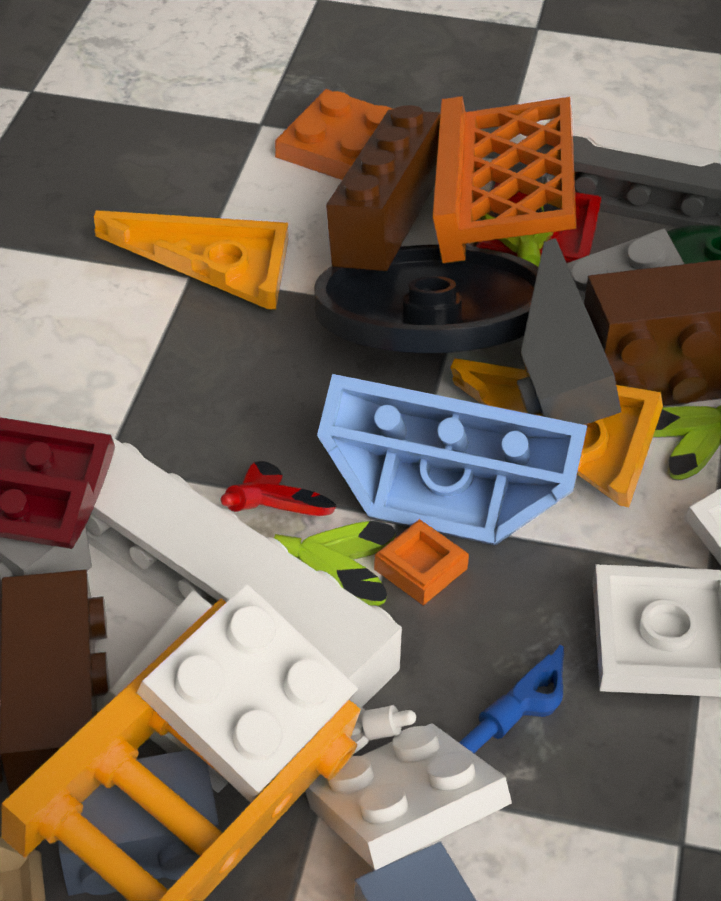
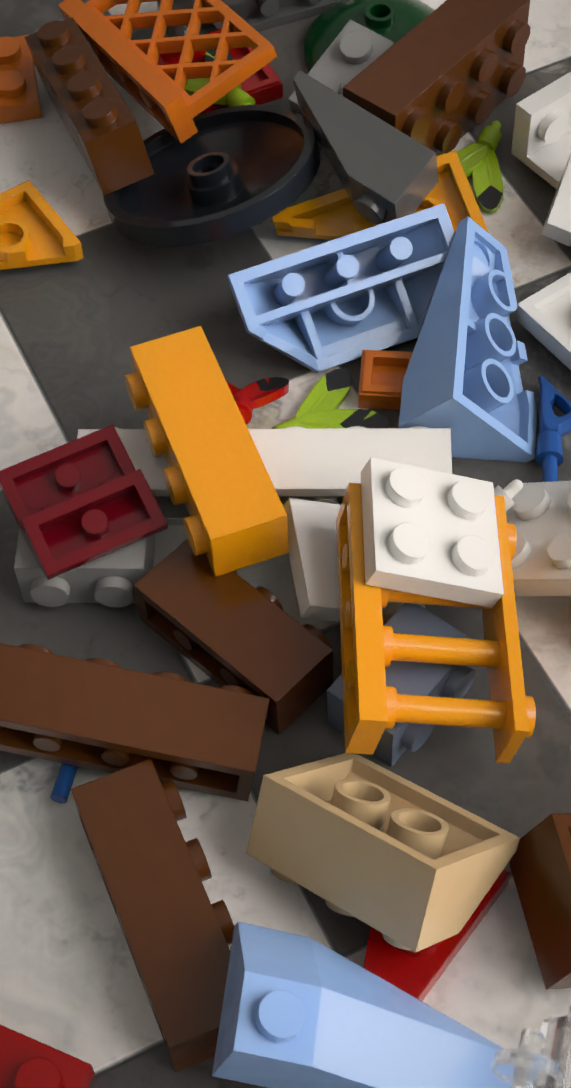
camera: 35 degrees left, 10 degrees up
none -> light orange brick [124,326,289,577]
none -> light blue wedge [398,216,537,463]

